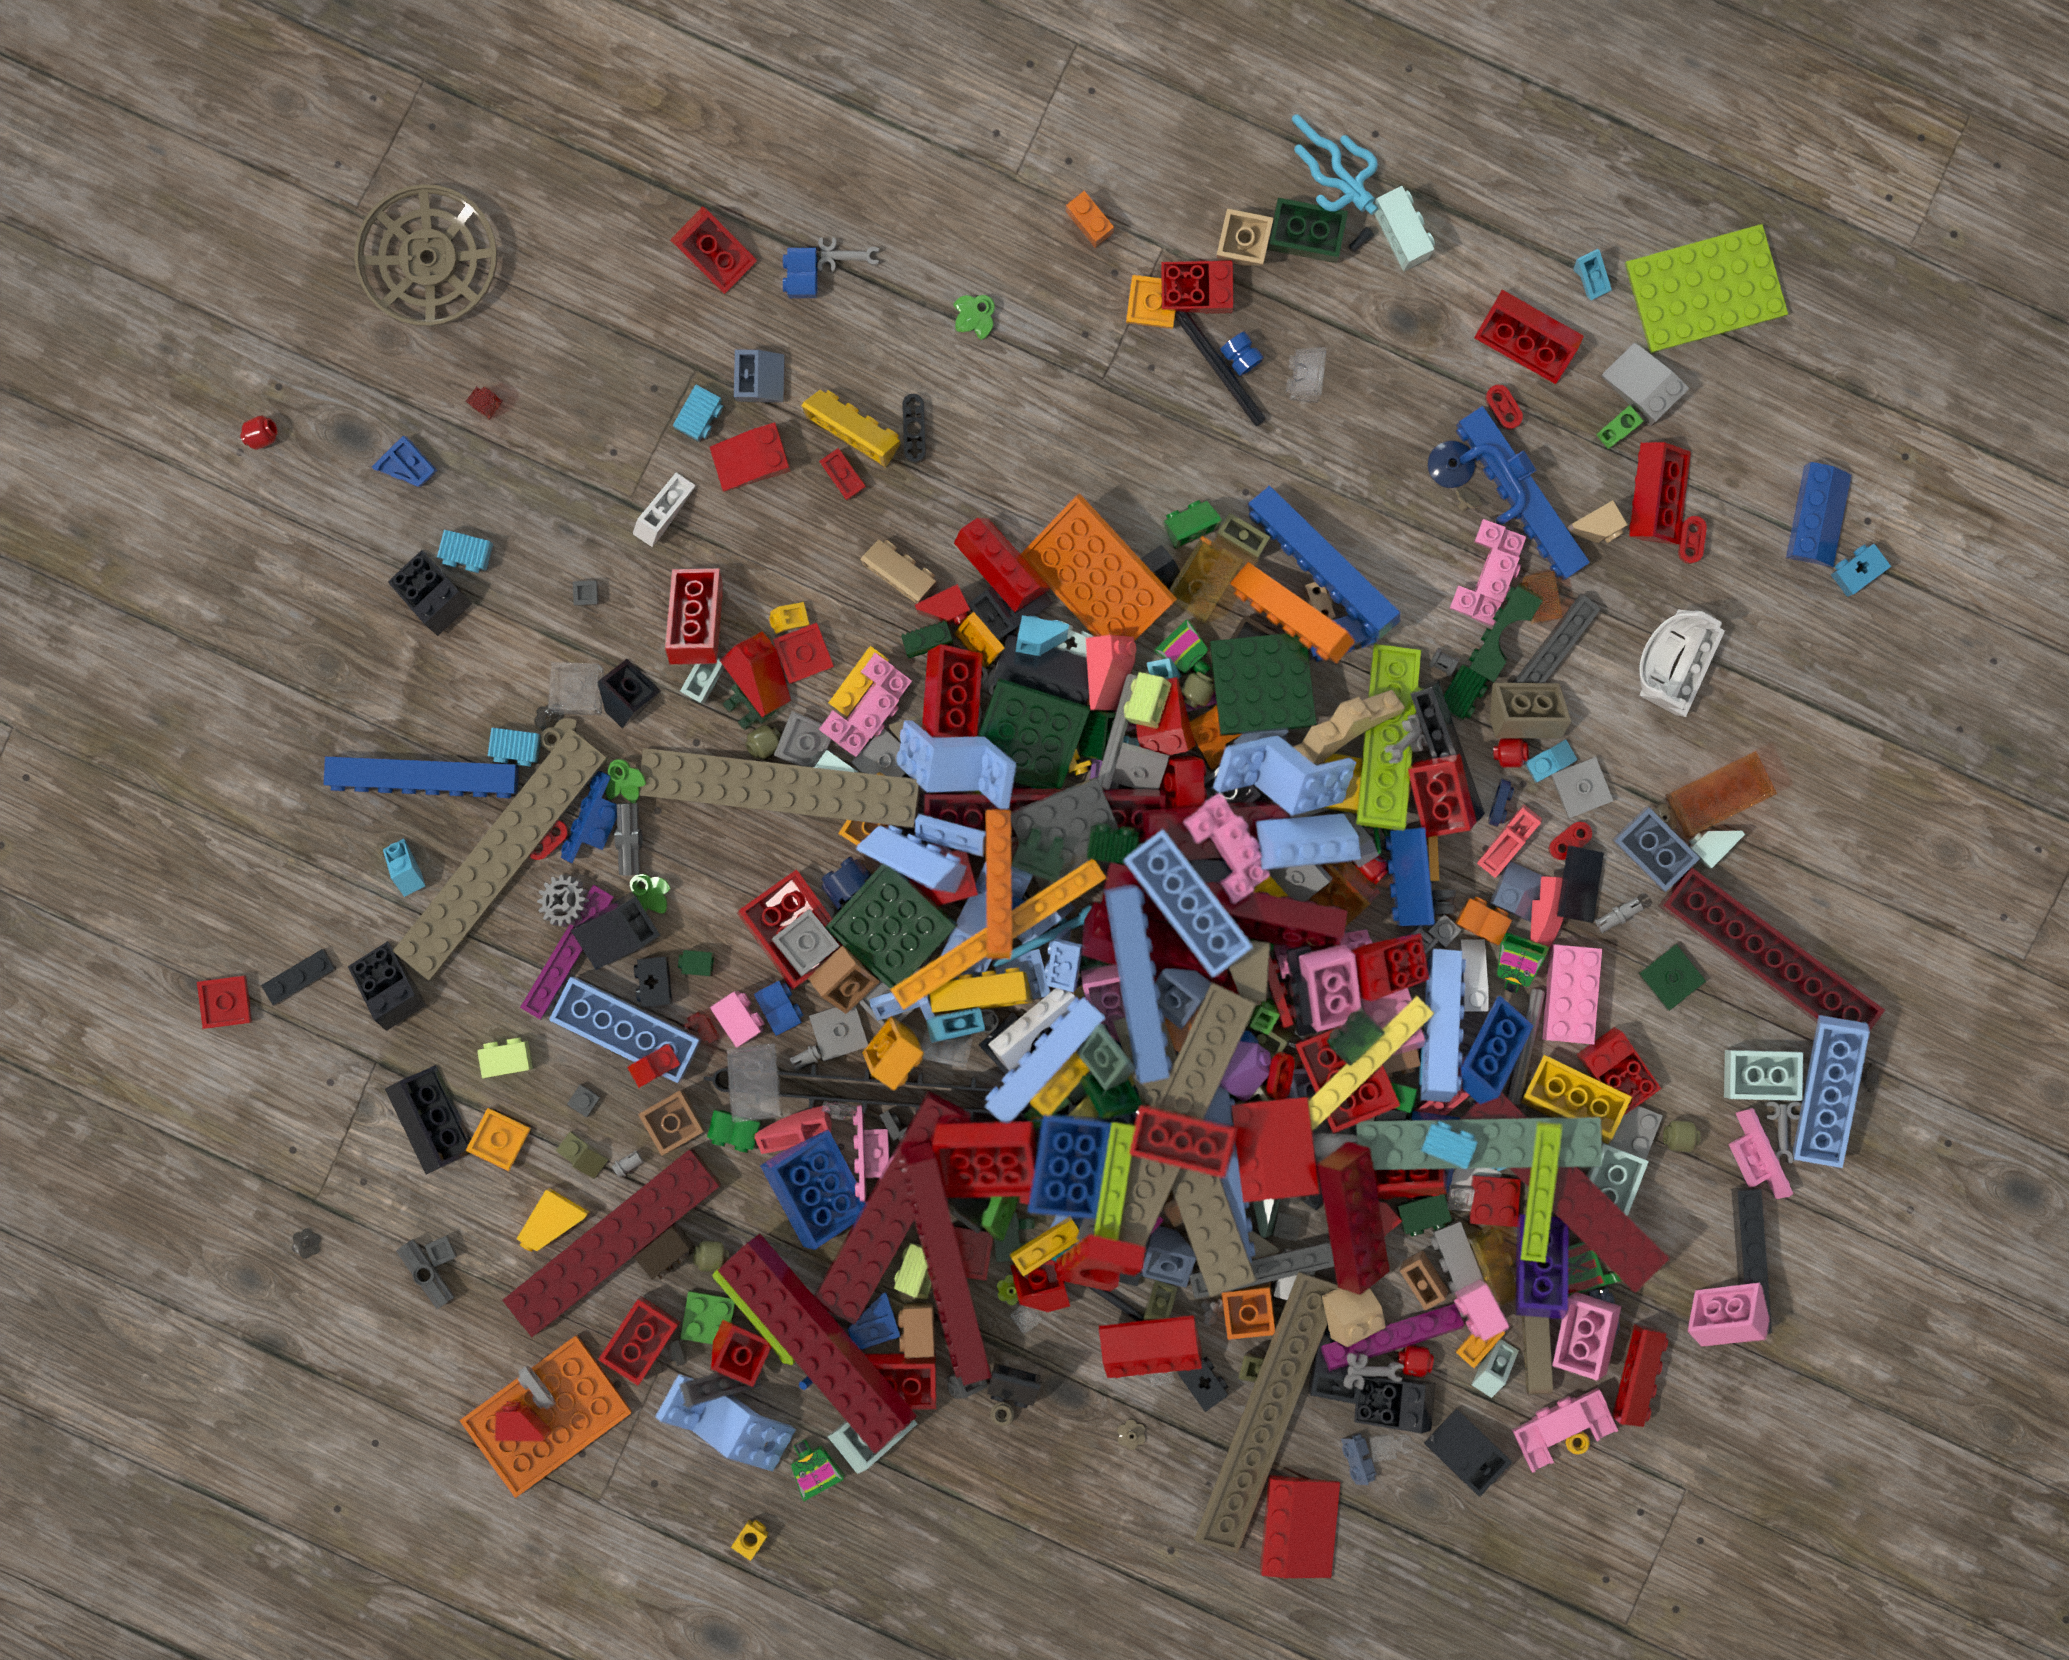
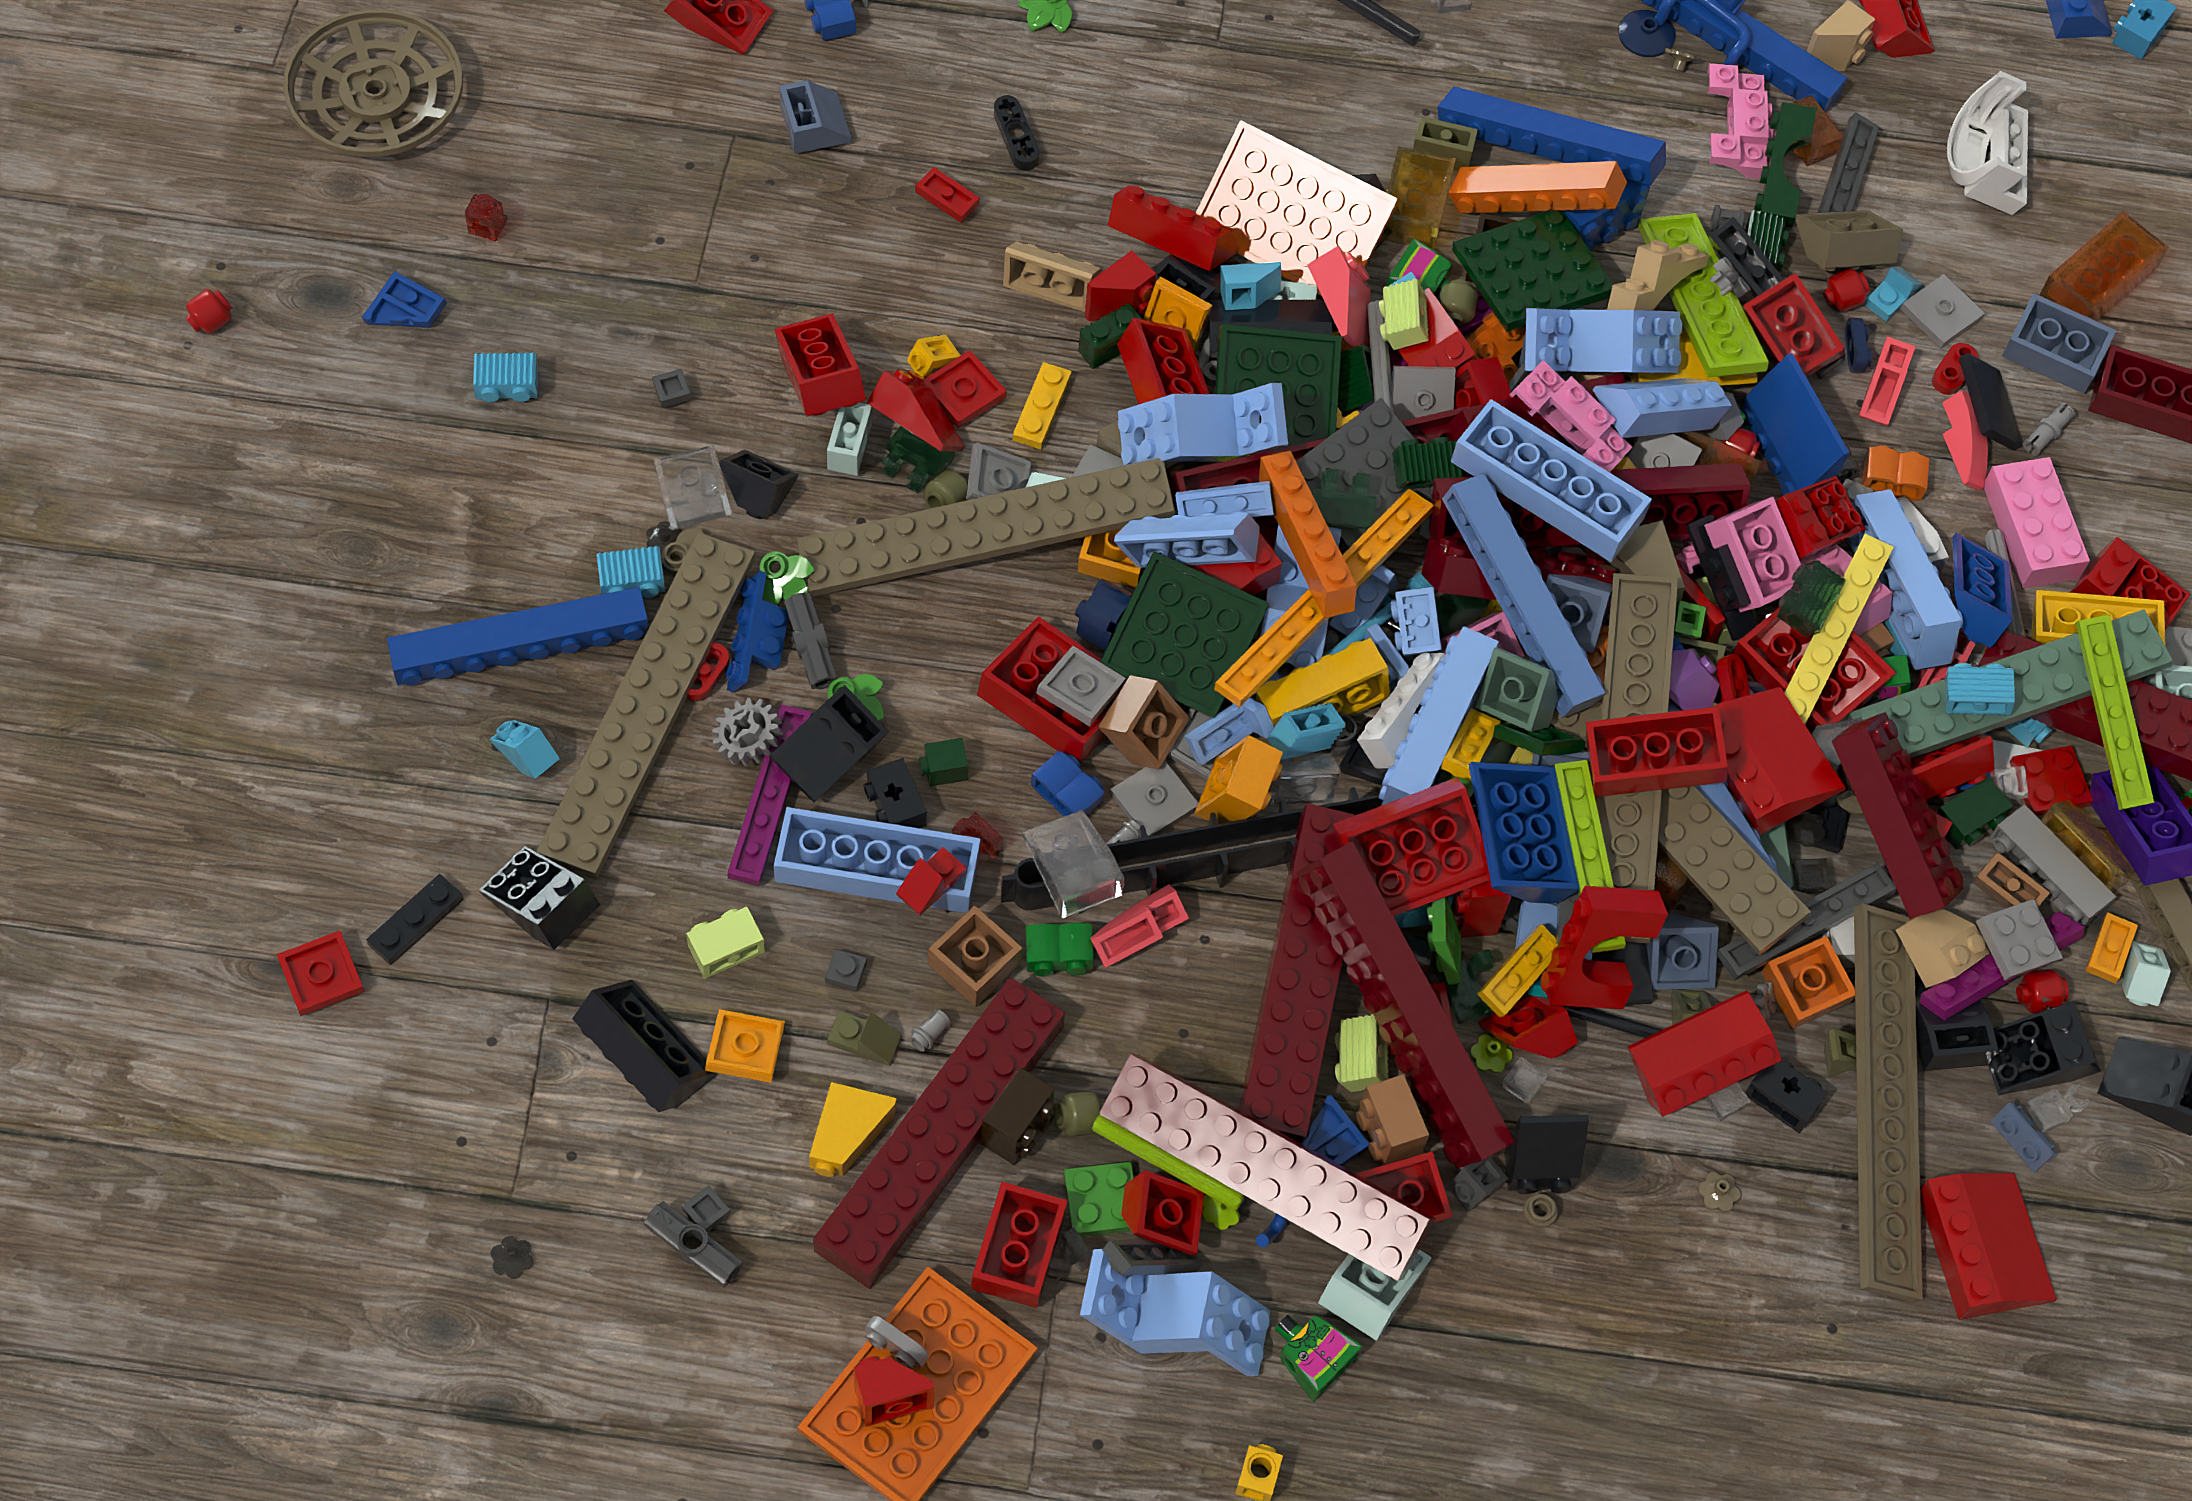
camera: 25 degrees left, 25 degrees down
black slope [388,550,472,636] -> none
white slope [633,473,696,547] -> none
medium azure brick [673,385,724,442] -> none
red slope [709,422,791,492] -> none
bright pink brick [710,991,765,1048] -> none
blue slope [760,1130,866,1250] -> none
yellow slope [801,390,901,468] -> none
bright pink bracket [818,653,912,757] -> none
clear plate [822,1102,857,1120] -> none
bright pink bracket [853,1105,889,1202] -> none
dark grey bracket [880,1110,908,1141] -> none
green slope [1163,500,1222,549] -> none
light grey bar [1344,1353,1404,1389] -> none
bright pink brick [1454,1279,1509,1341] -> none
sand blue slope [1489,861,1544,923] -> none
torso [1497,932,1549,993] -> none
dark green plate [1638,944,1706,1011] -> none
red plate [1678,516,1707,564] -> none
light aqua slope [1689,831,1745,869] -> none
none -> light grey plate [1976,899,2063,980]

